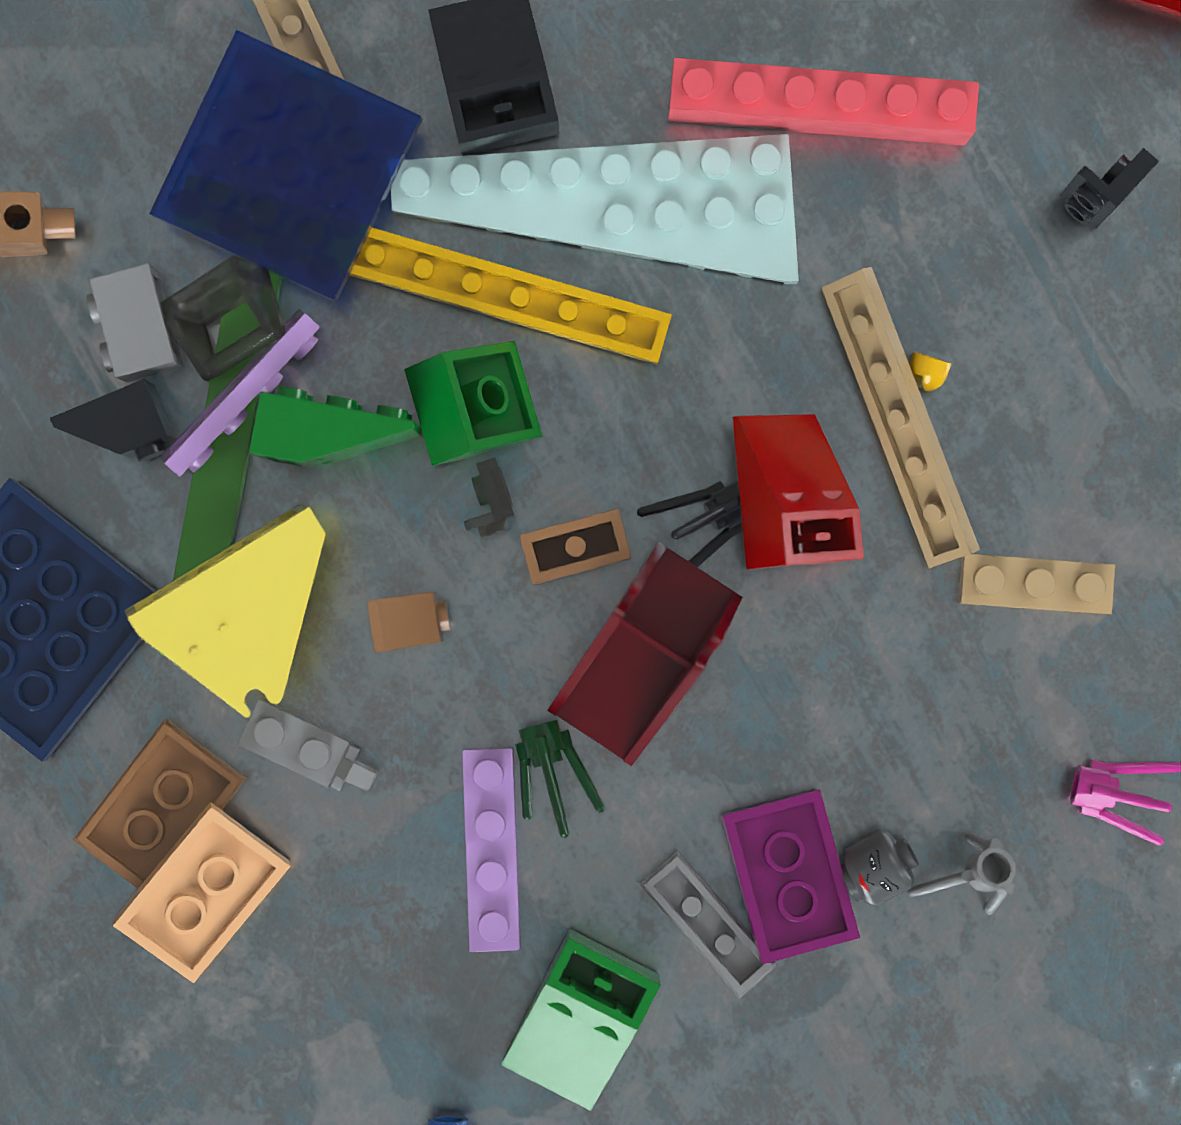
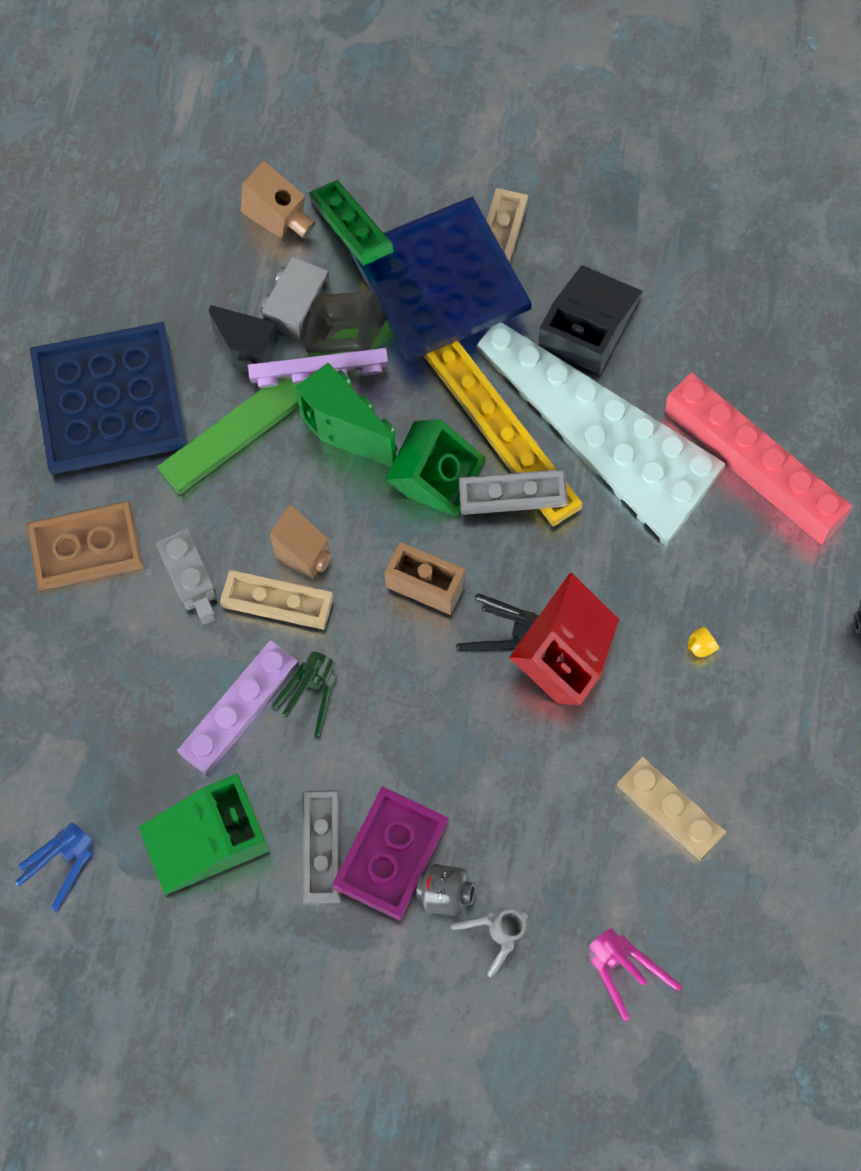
camera: 40 degrees right, 20 degrees down
light nougat plate [113,802,290,983] -> none
light yellow ladder [125,505,326,718] -> none
clear smoke bracket [463,457,517,538] -> none
dark red ladder [547,541,743,766] -> none
tan plate [821,267,980,568] -> none
none -> tan plate [220,570,334,630]
none -> green tile [309,180,394,266]
none -> light grey tile [459,469,568,515]

